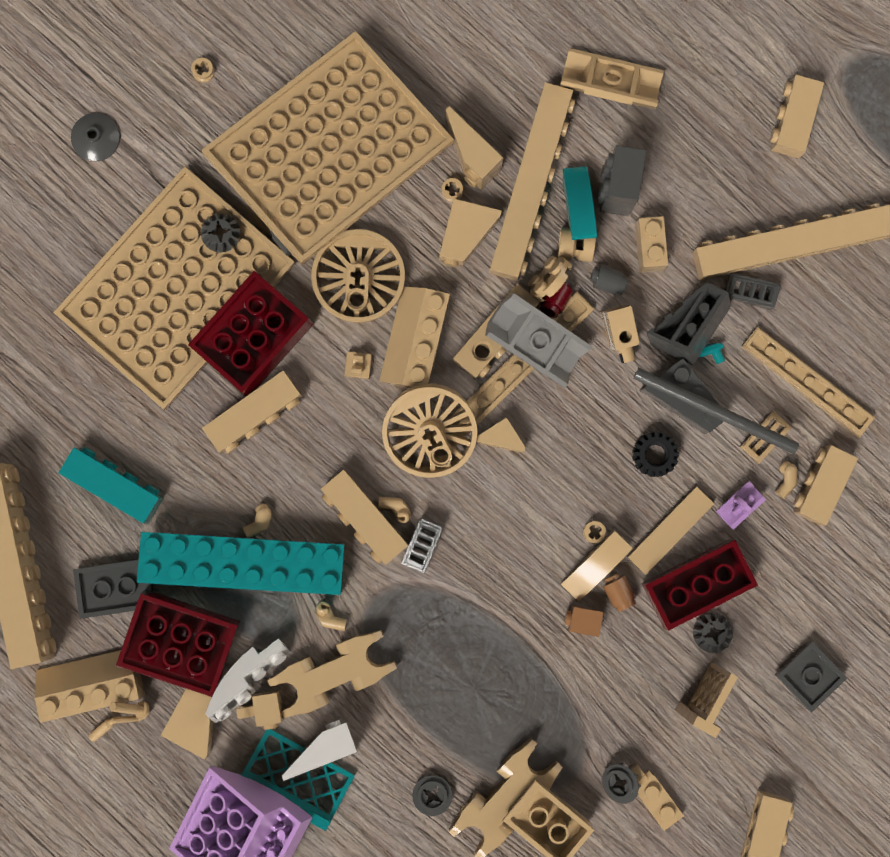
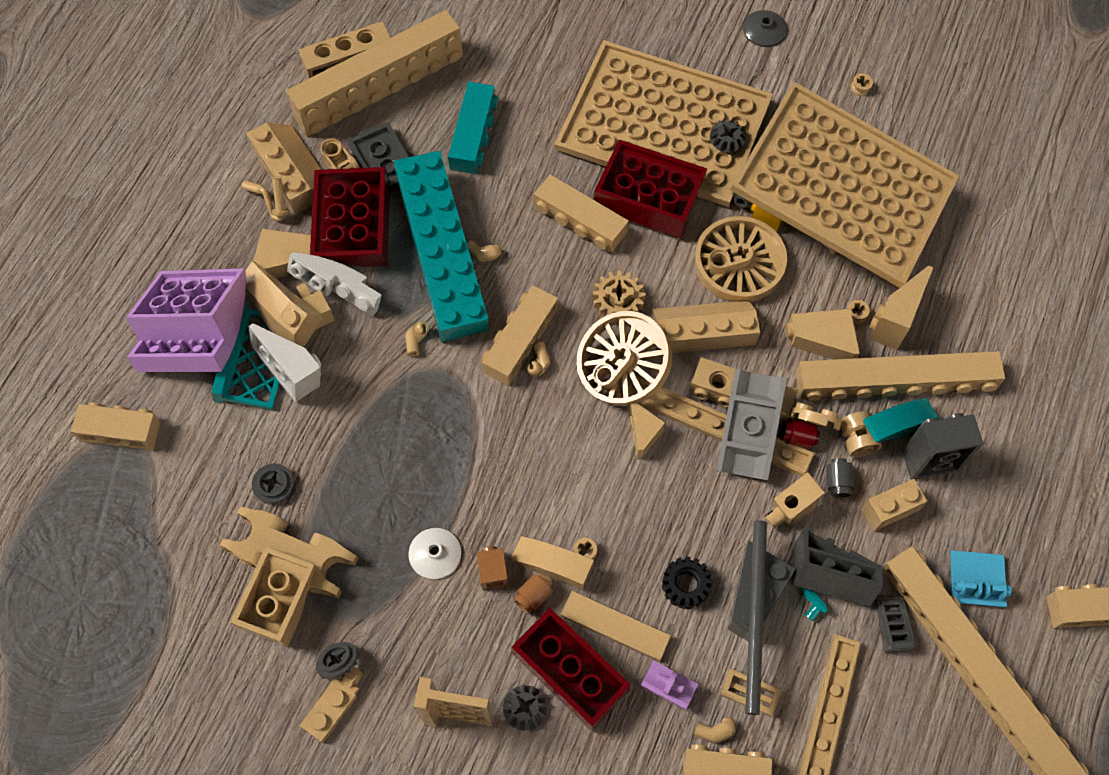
camera: 70 degrees right, 20 degrees down
tan piece [267,629,397,718] -> none
tan tile [344,352,372,379] -> none
slope [401,518,443,573] -> none
tan piece [560,48,664,110] -> none
none -> tan wedge [245,261,323,347]
none -> tan piece [321,138,360,169]
none -> white dish [409,528,461,580]
none -> tan gear [592,270,646,316]
none -> medium azure hinge [950,550,1012,608]

